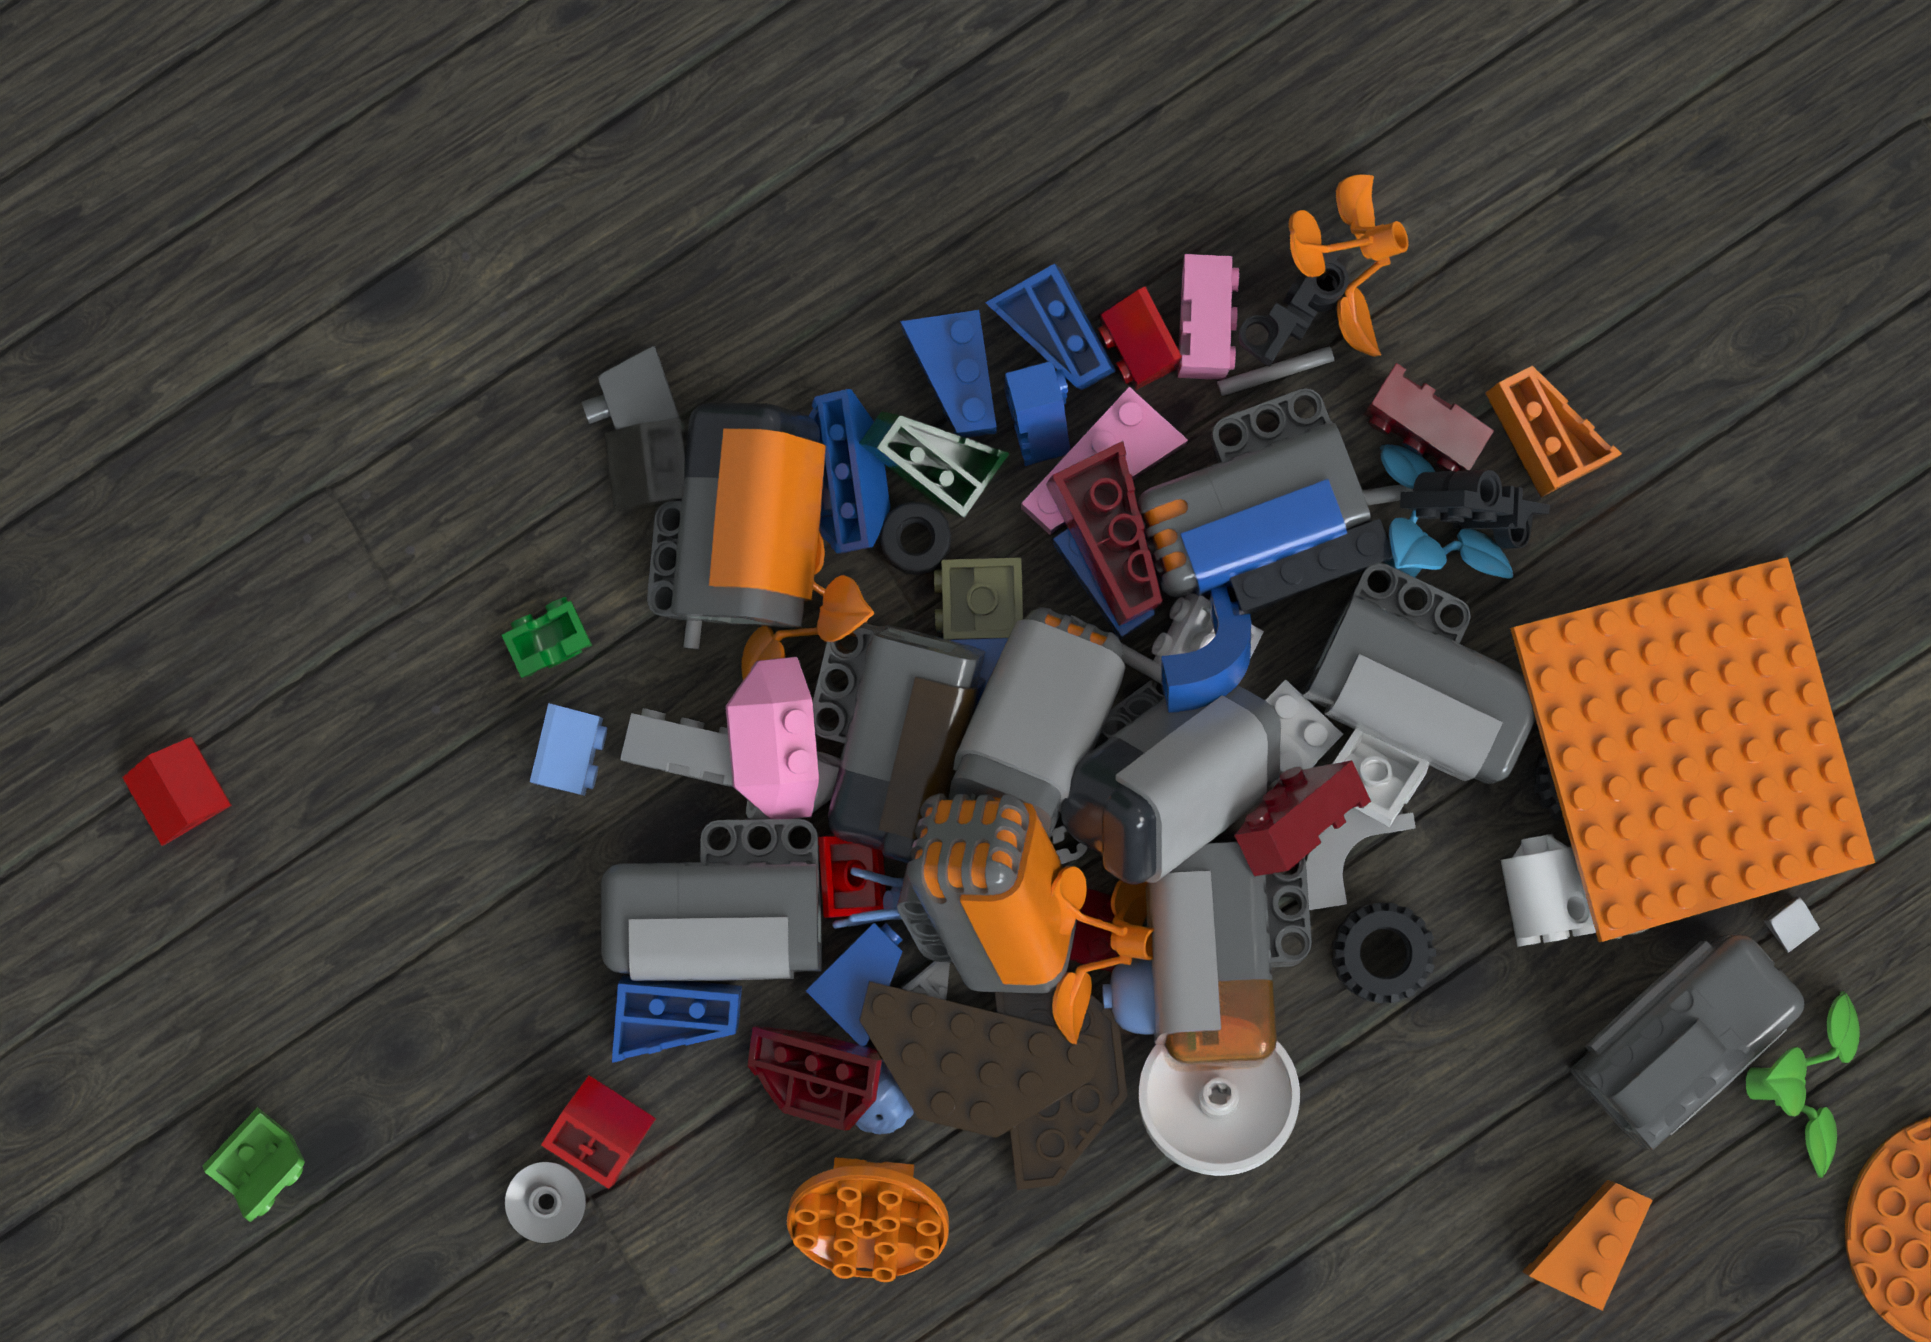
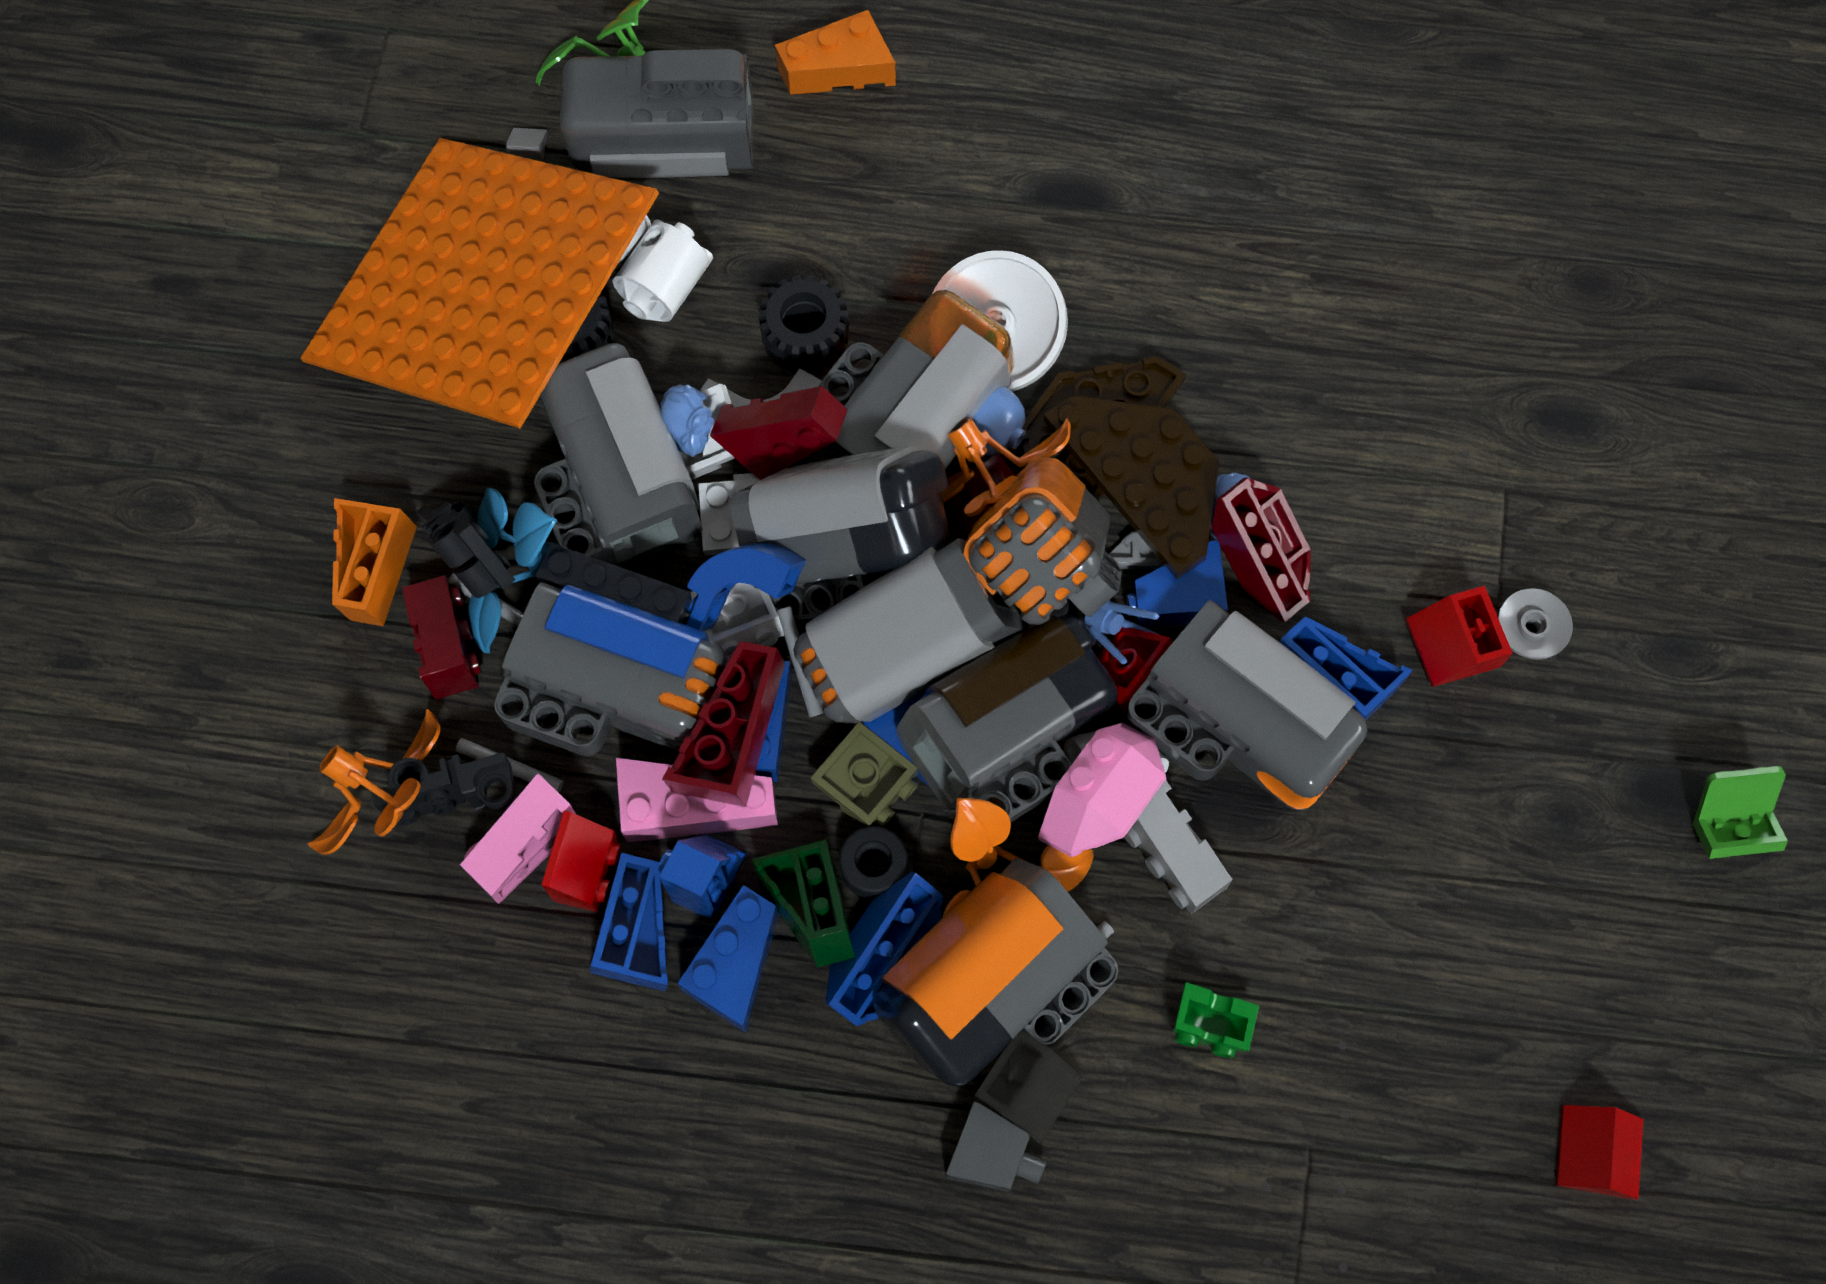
camera: 140 degrees left, 15 degrees down
medium blue slope [530,703,607,796] -> none
orange bracket [787,1157,949,1282] -> none
none -> medium blue hair [660,384,714,457]

